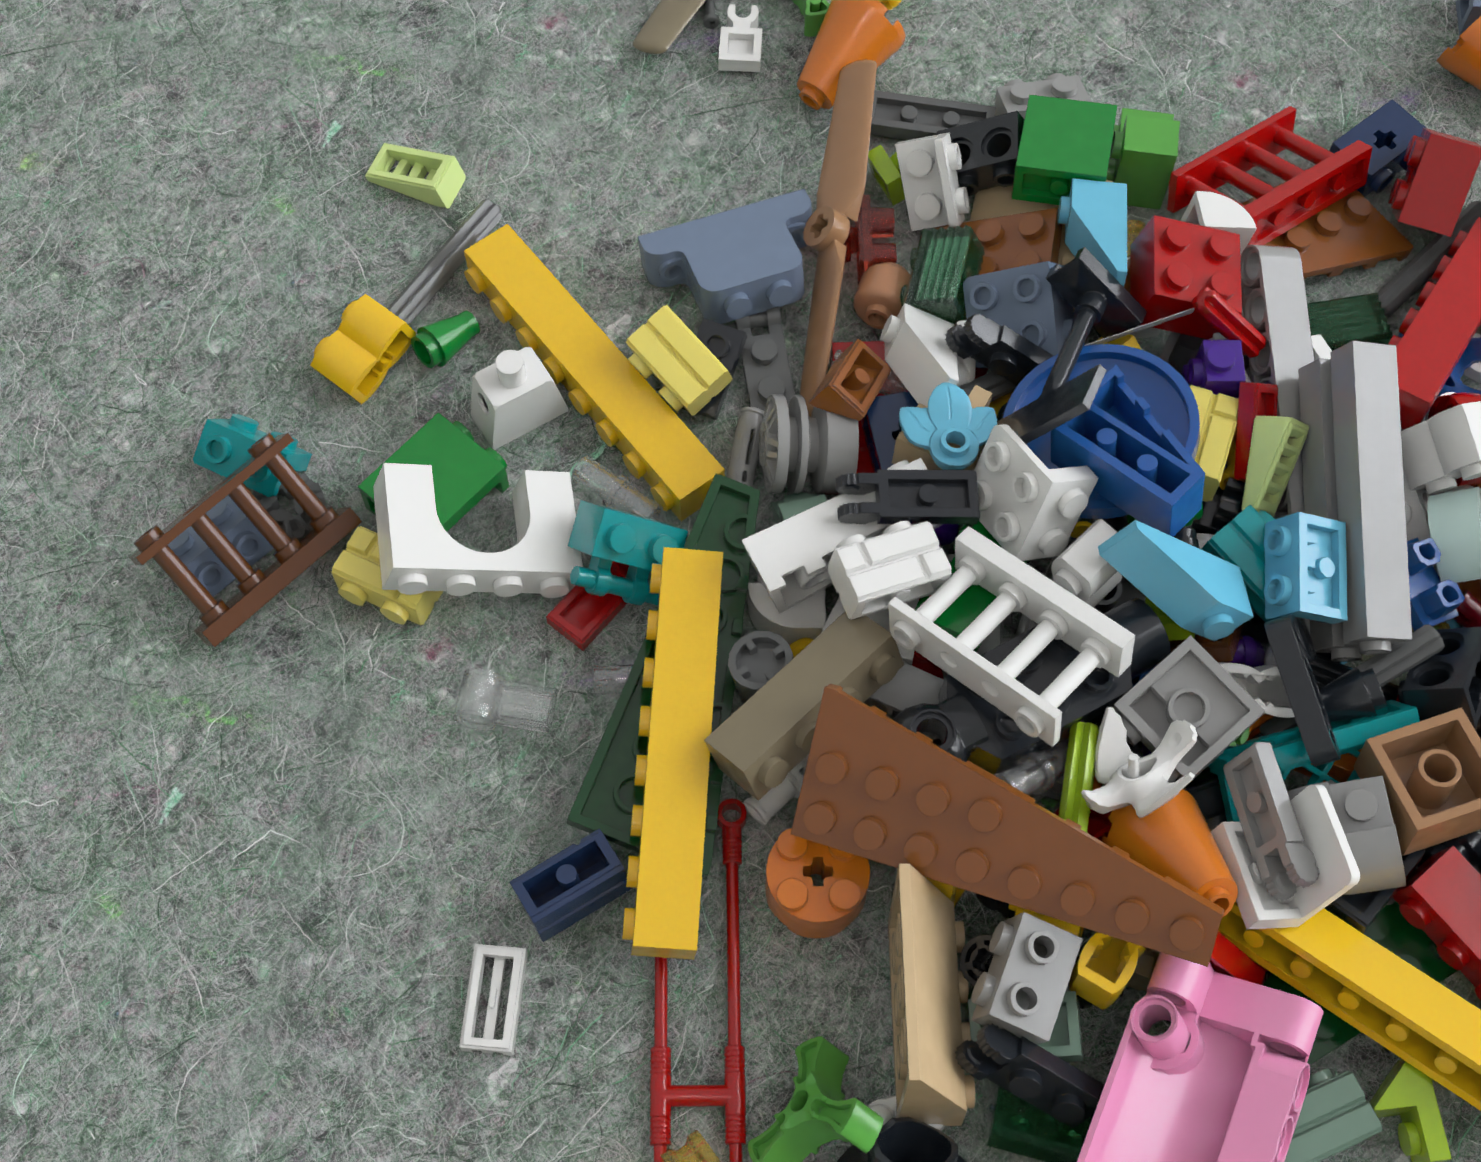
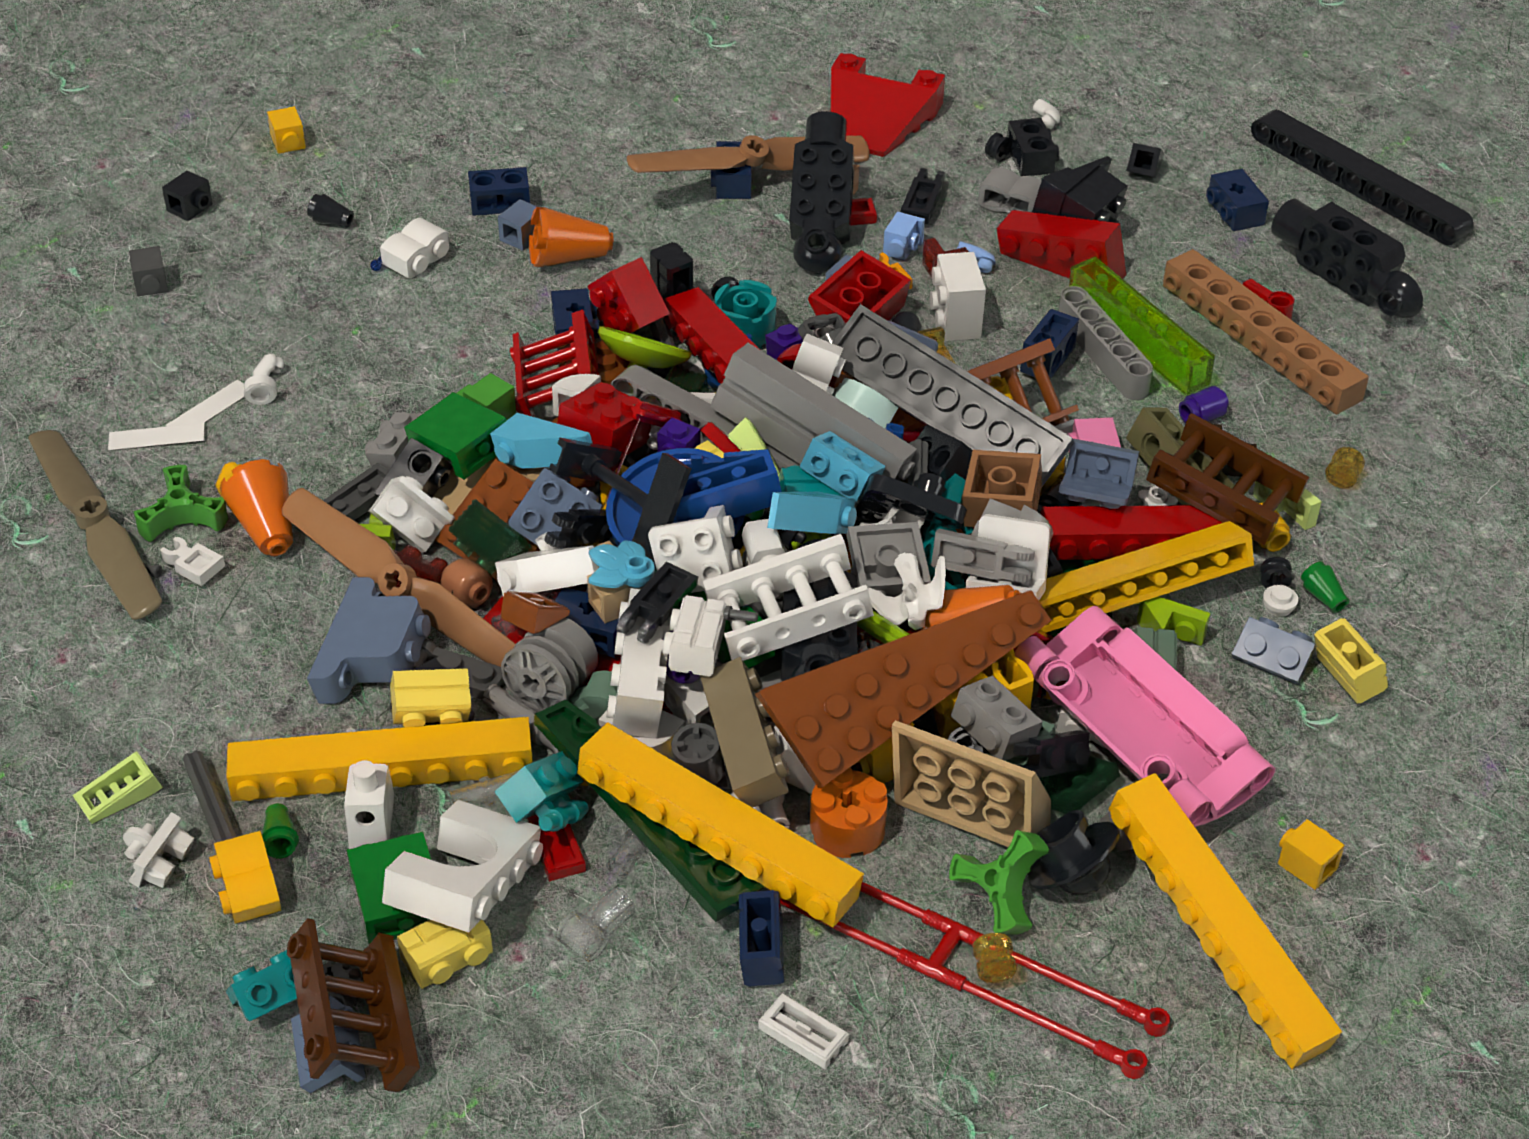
camera: 60 degrees left, 20 degrees down
none -> white hips [123,812,195,888]
none -> lime dish [598,326,692,369]
none -> dark grey piece [723,606,758,622]

